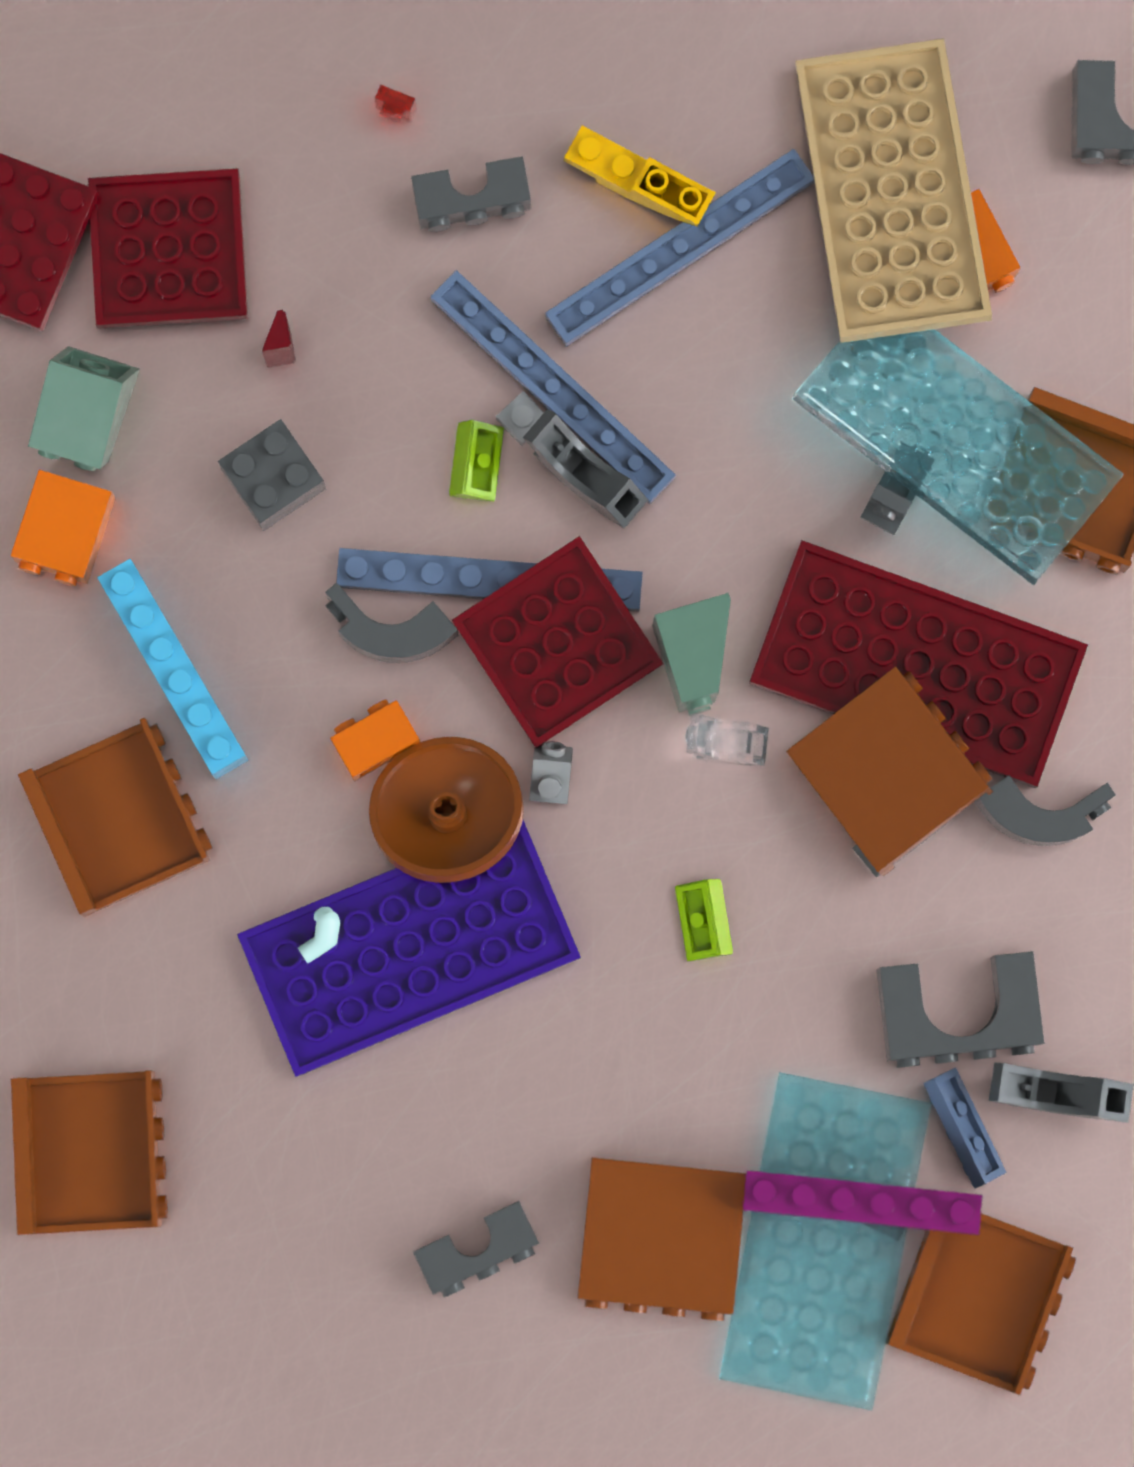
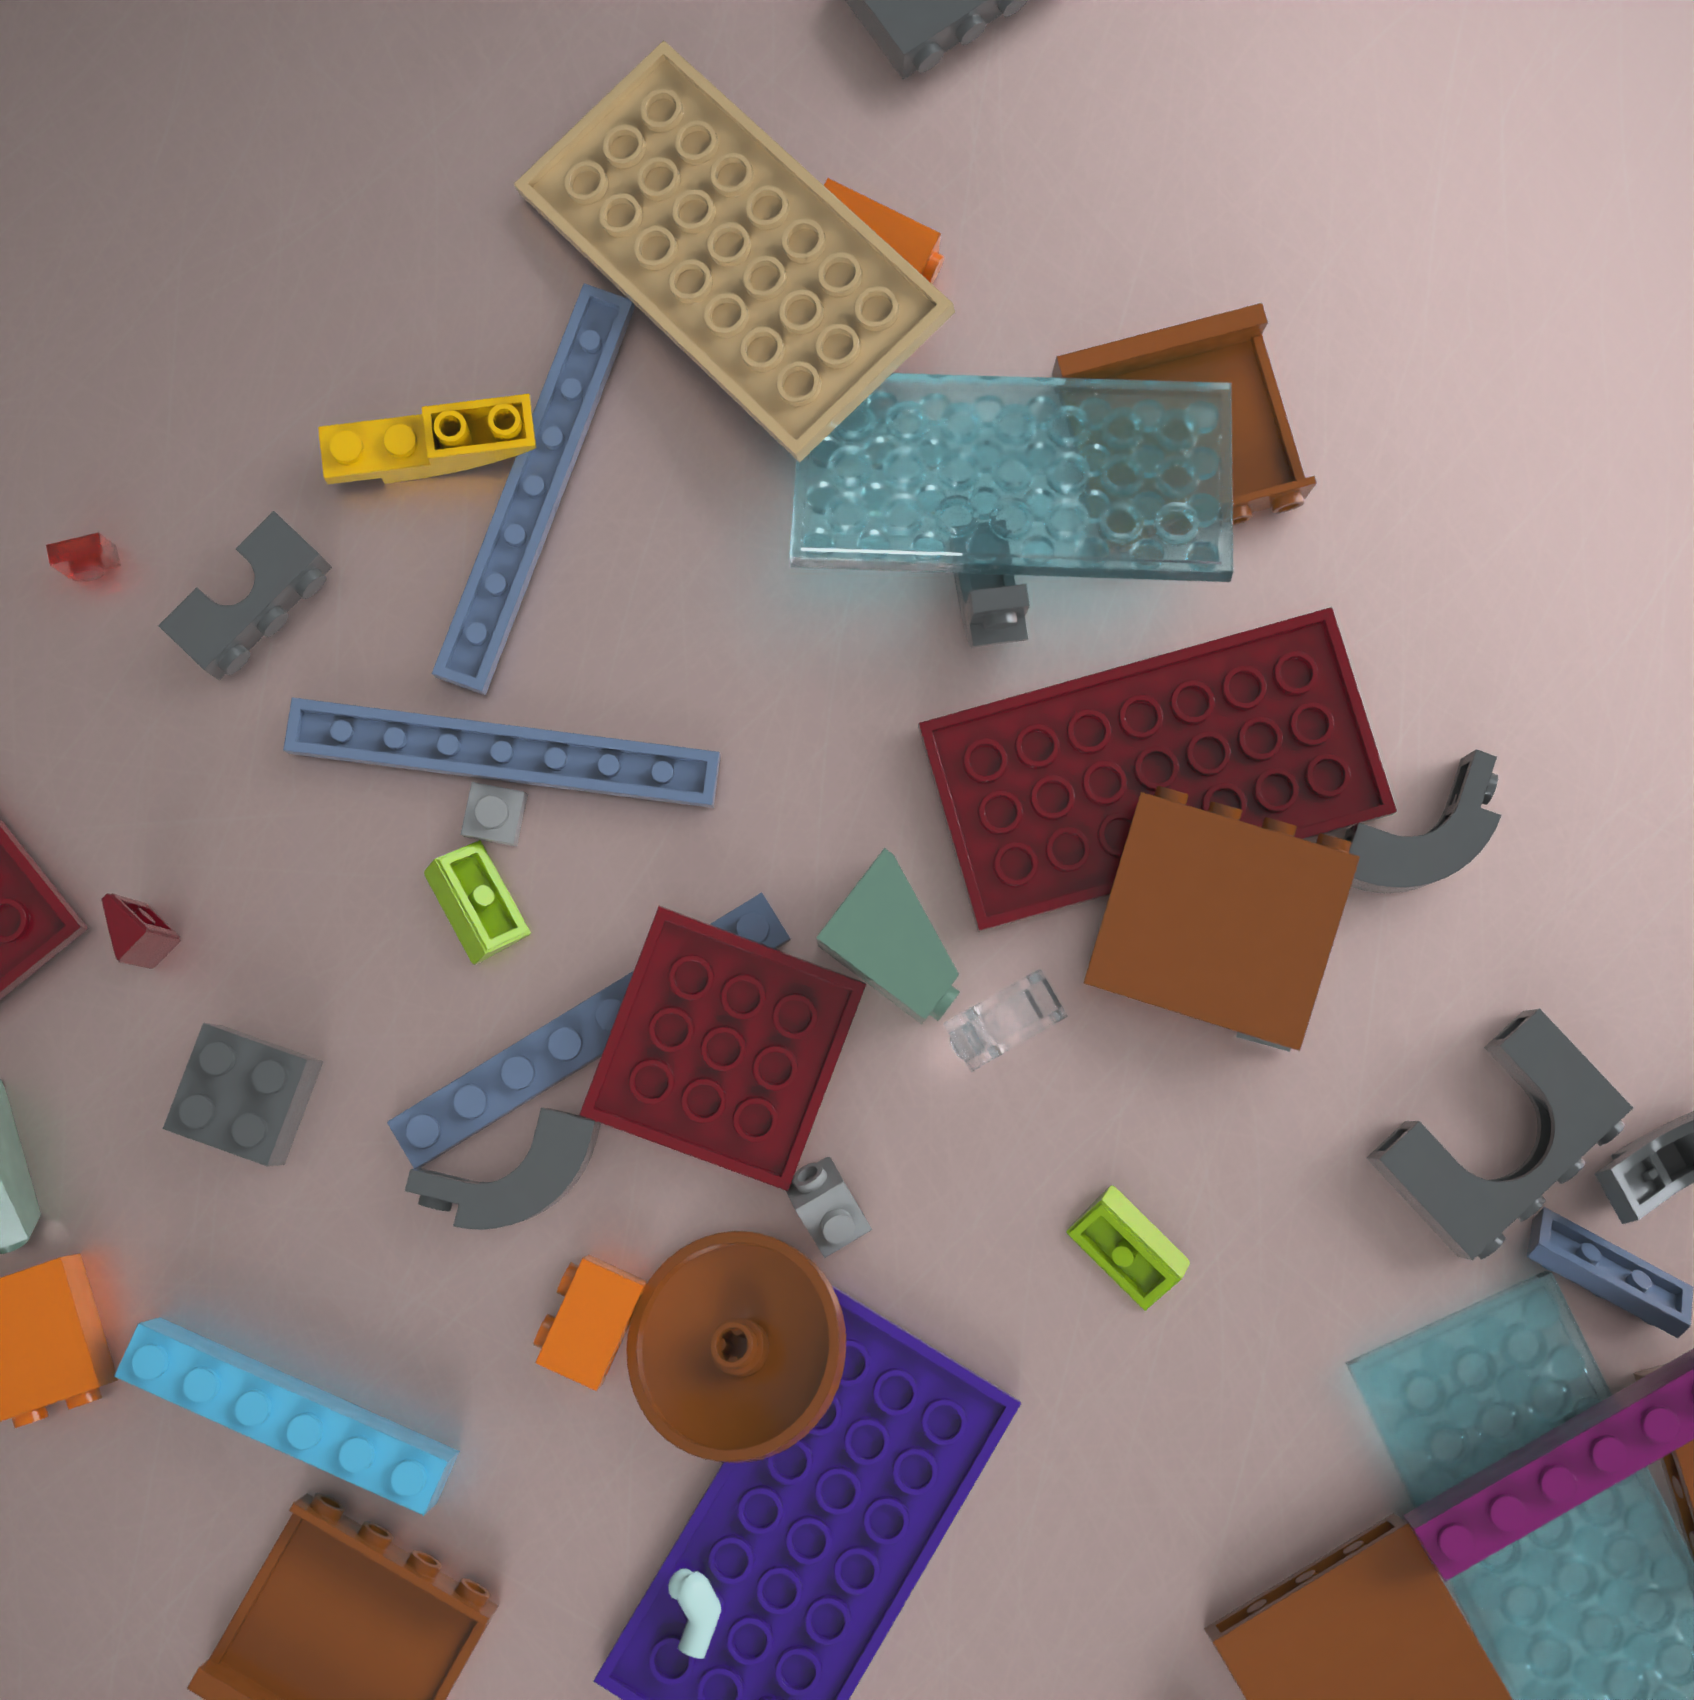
camera: 30 degrees left, 0 degrees up
dark grey arch [523,409,648,528] -> none

